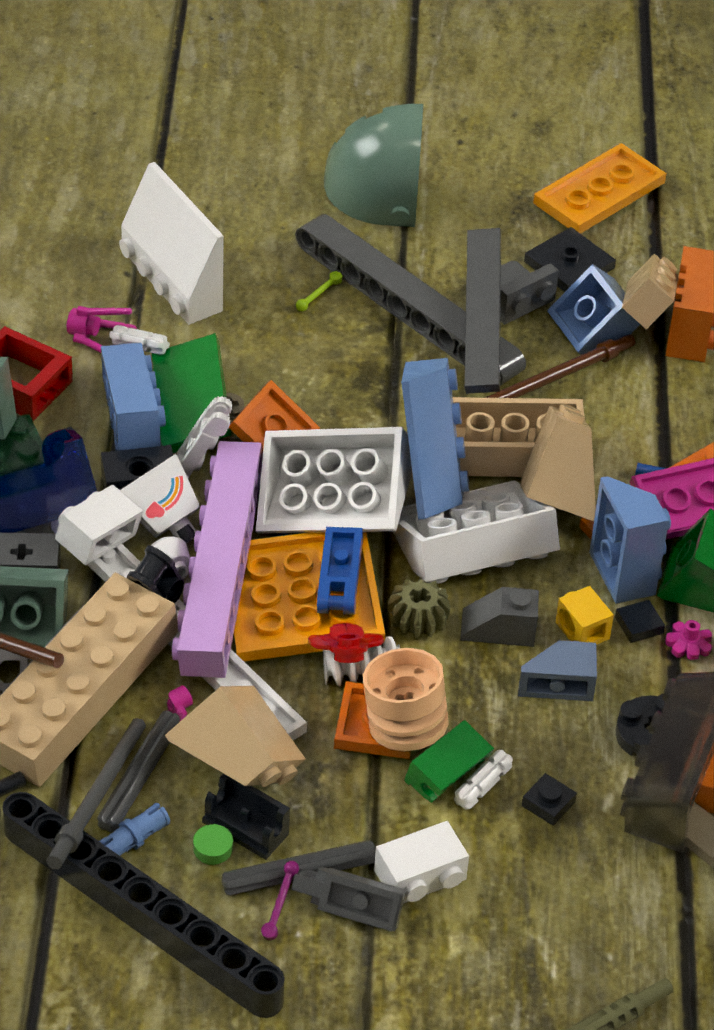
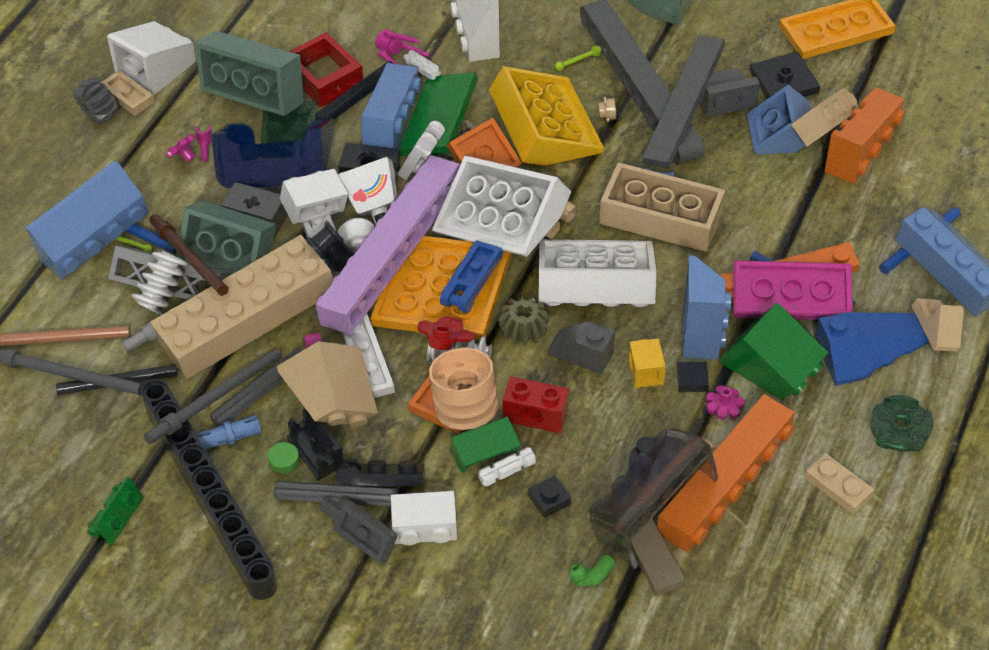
camera: 25 degrees right, 5 degrees up
magenta hinge [261,861,299,941] -> none
medium blue slope [401,358,469,520] -> none
reddish brown bar [484,334,636,398] -> none
sand blue slope [518,640,597,701] -> none
tan slope [519,404,596,521] -> none
none -> green hinge [87,477,144,546]
none -> black axle [315,61,393,126]
none -> black hinge [335,459,425,486]
none -> yellow slope [489,66,605,166]
none -> red brick [502,376,569,434]
none -> bright green arm [569,554,616,587]
none -> tan plate [598,96,616,123]

